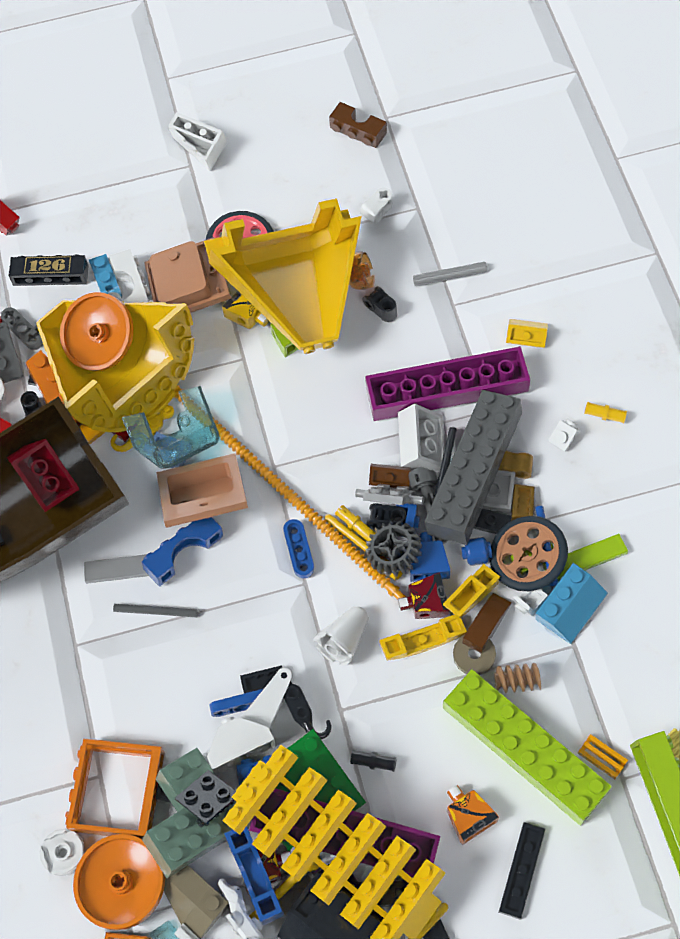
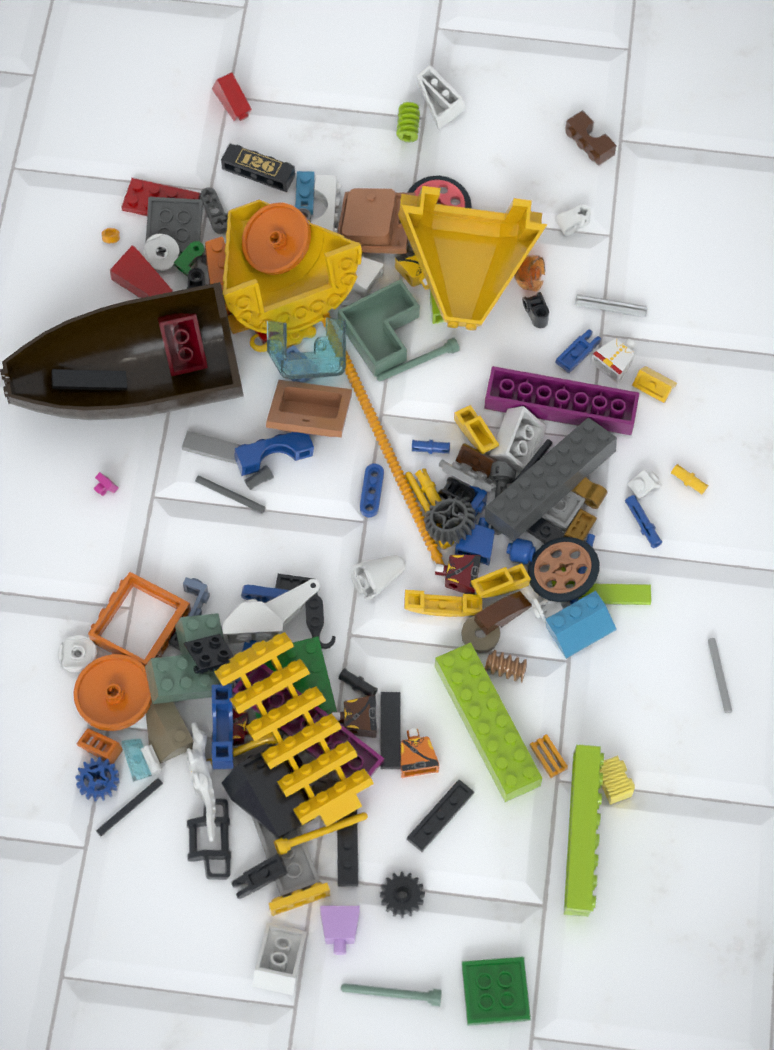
camera: 15 degrees right, 0 degrees up
none -> dark pink tile [94,472,119,496]
none -> green leg [173,241,205,277]
none -> sand blue bracket [183,577,210,616]
none -> dark grey pin [244,465,274,490]
none -> reddish brown torso [332,695,377,738]
none -> sand green piece [338,279,420,377]
none -> white torso [352,257,384,298]
none -> sand green piece [377,337,460,381]
none -> black tile [380,692,401,769]
none -> lime piece [396,102,420,142]
none -> blue pin [412,439,450,454]
none -> yellow slope [454,405,499,454]
none -> blue hinge [555,329,602,374]
none -> white torso [591,339,636,384]
none -> blue pin [625,495,662,548]

